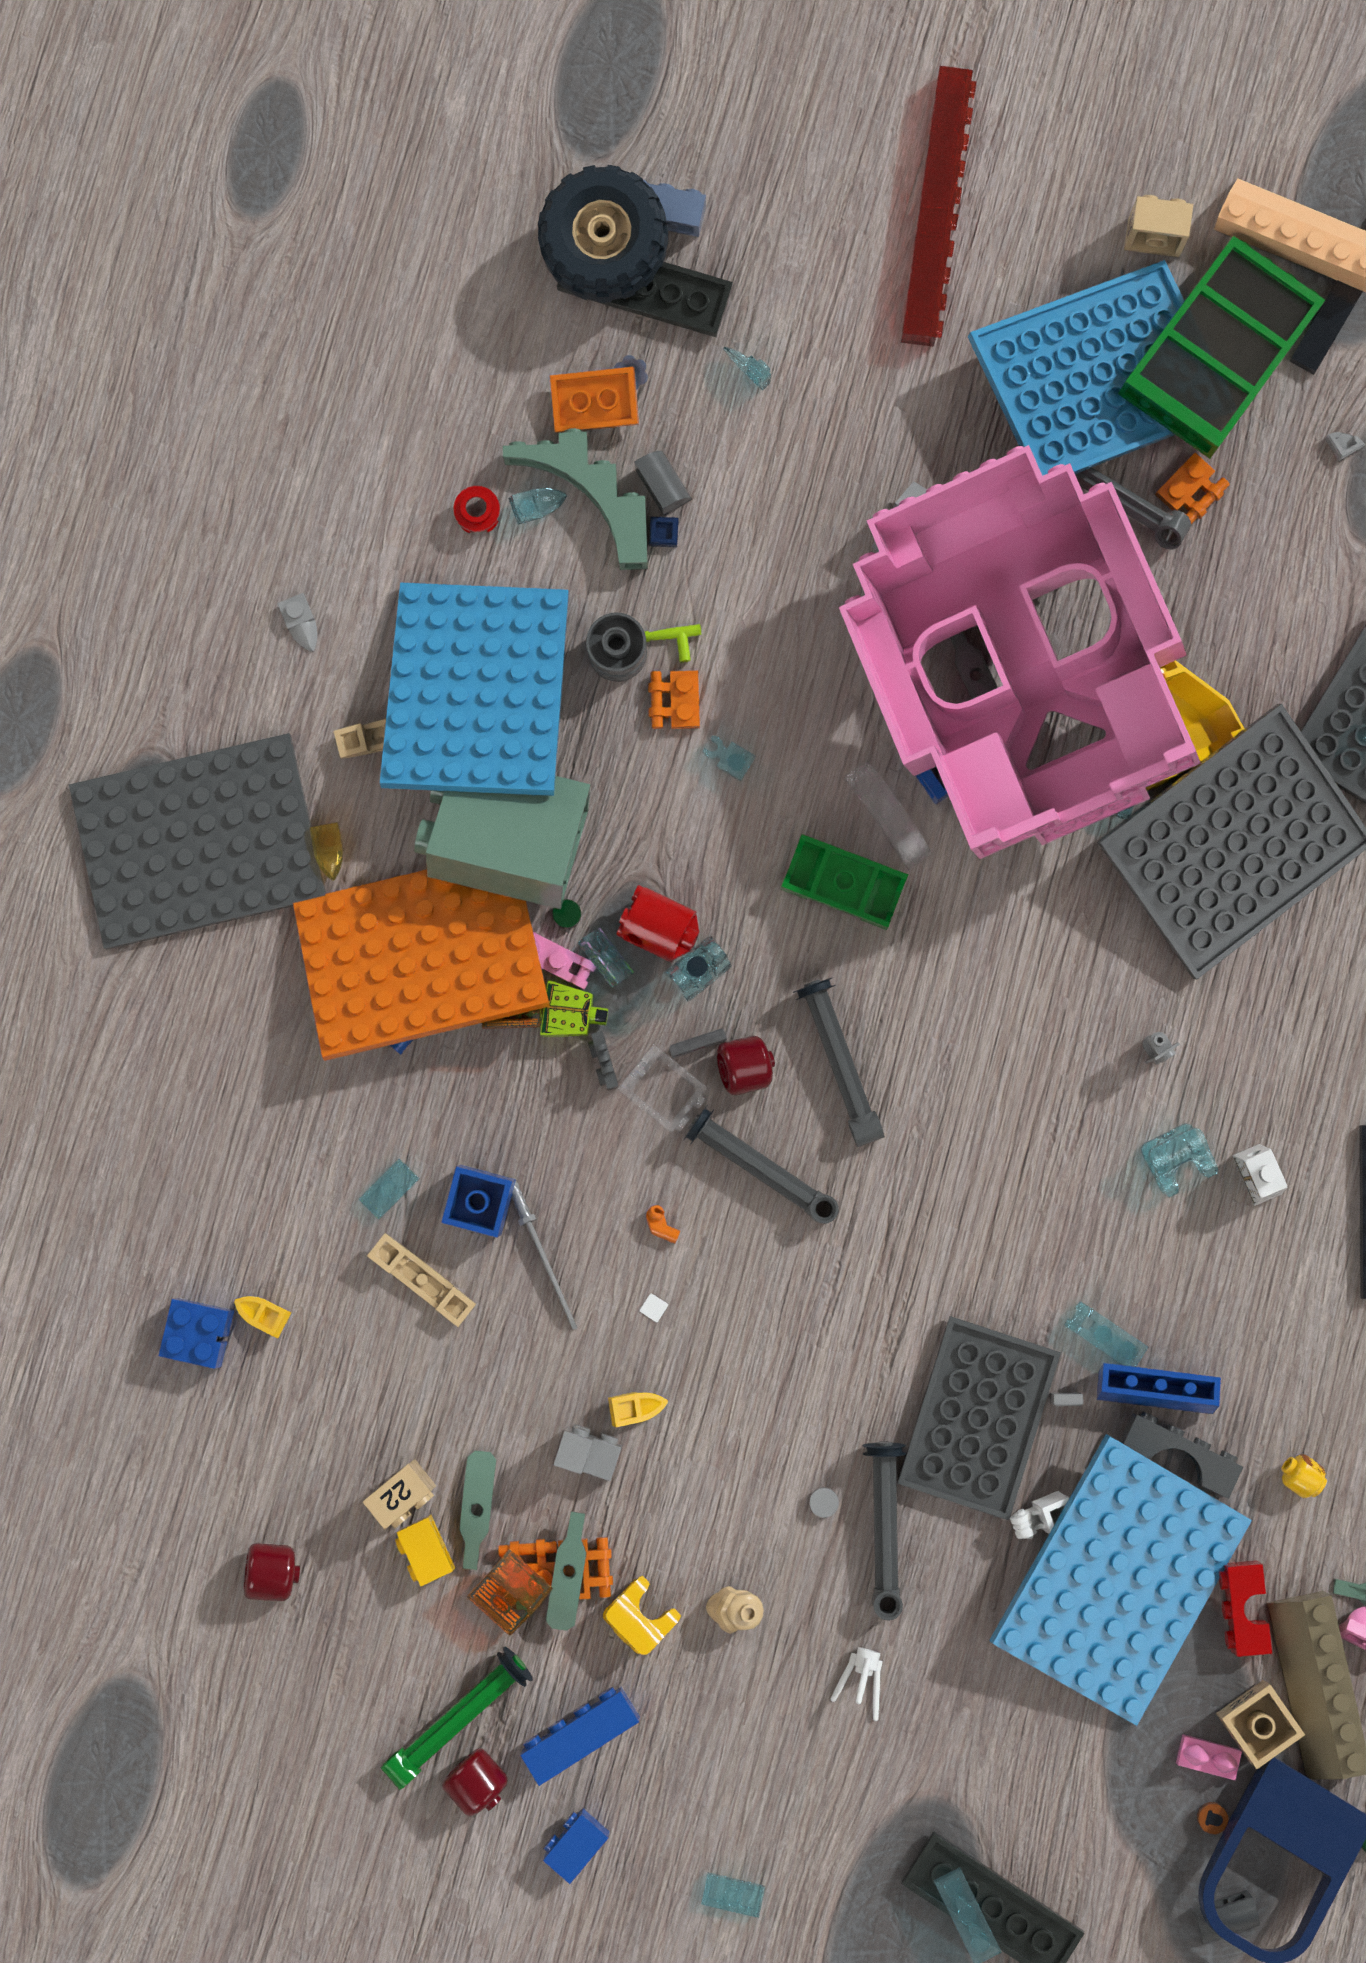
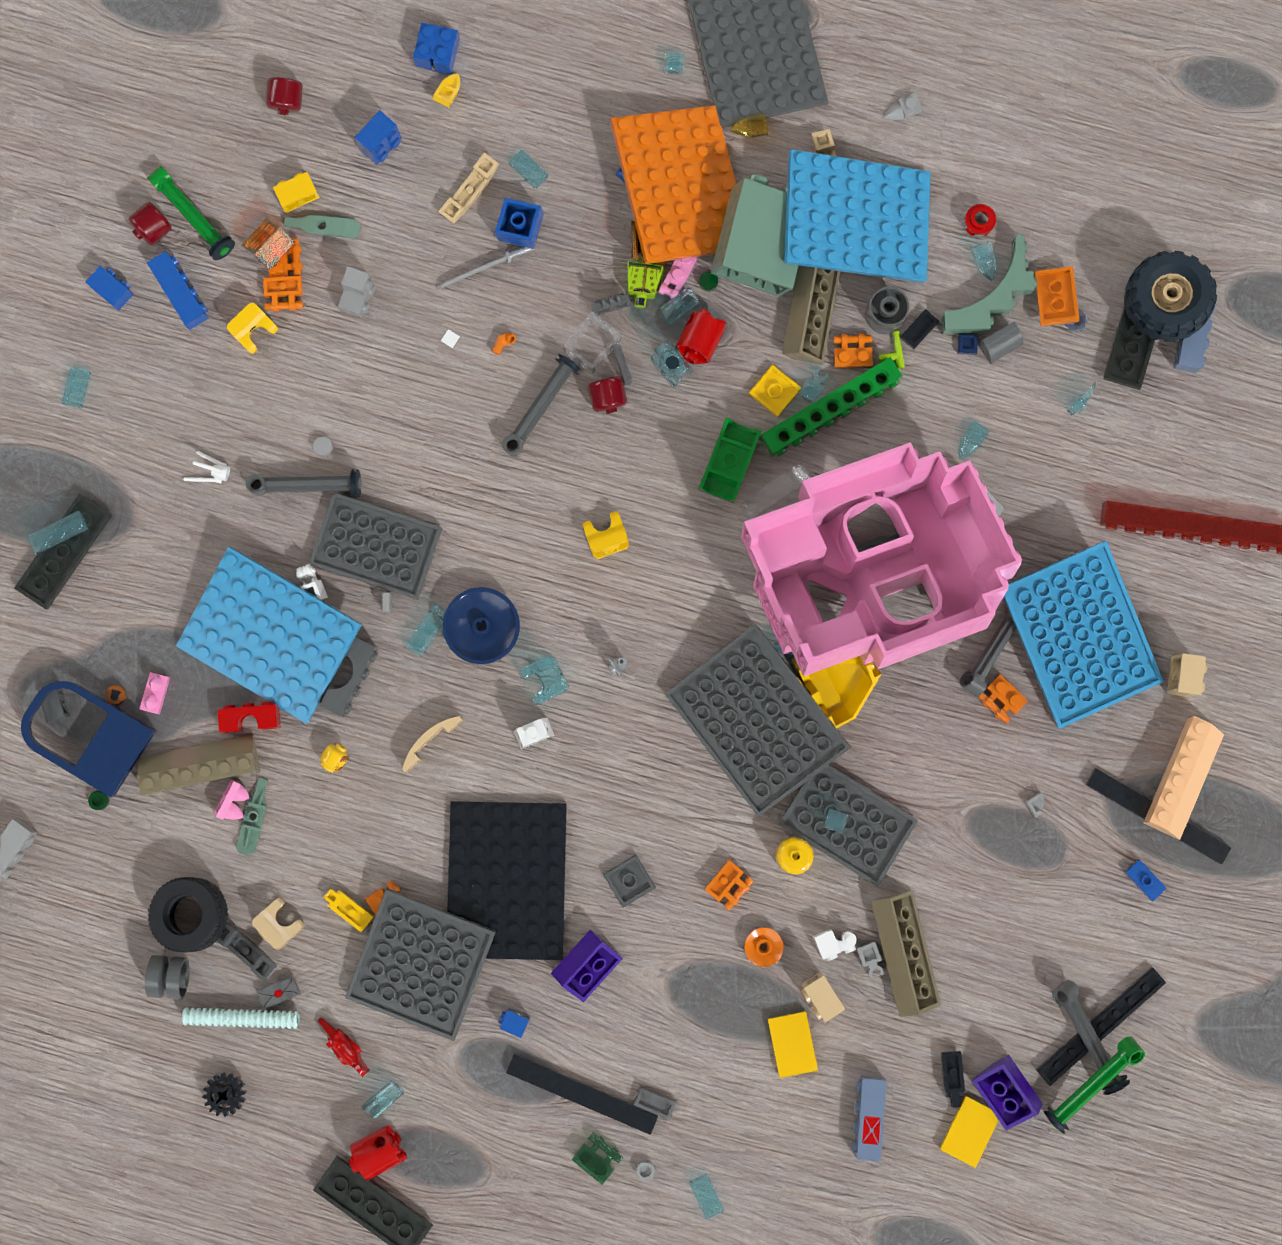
camera: 85 degrees right, 0 degrees up
tan brick [363,1459,436,1530] -> none
sand green piece [546,1511,586,1631] -> none
yellow plate [608,1392,668,1427] -> none
tan head [706,1586,764,1634] -> none
dark grey piece [793,977,885,1147] -> none
blue brick [1097,1363,1221,1414] -> none
window [1118,236,1325,459] -> none
tan brick [1216,1680,1305,1769] -> none
none -> blue brick [354,110,402,165]
none -> tan slope [402,716,464,772]
none -> dark blue dish [443,587,520,664]
none -> yellow piece [582,511,629,559]
none -> clear light blue plate [664,52,684,74]
none -> yellow tile [748,364,802,418]
none -> green brick [760,357,903,457]
none -> dark tan slope [782,265,840,365]
none -> black tile [900,309,940,350]
none -> clear light blue plate [959,421,990,458]

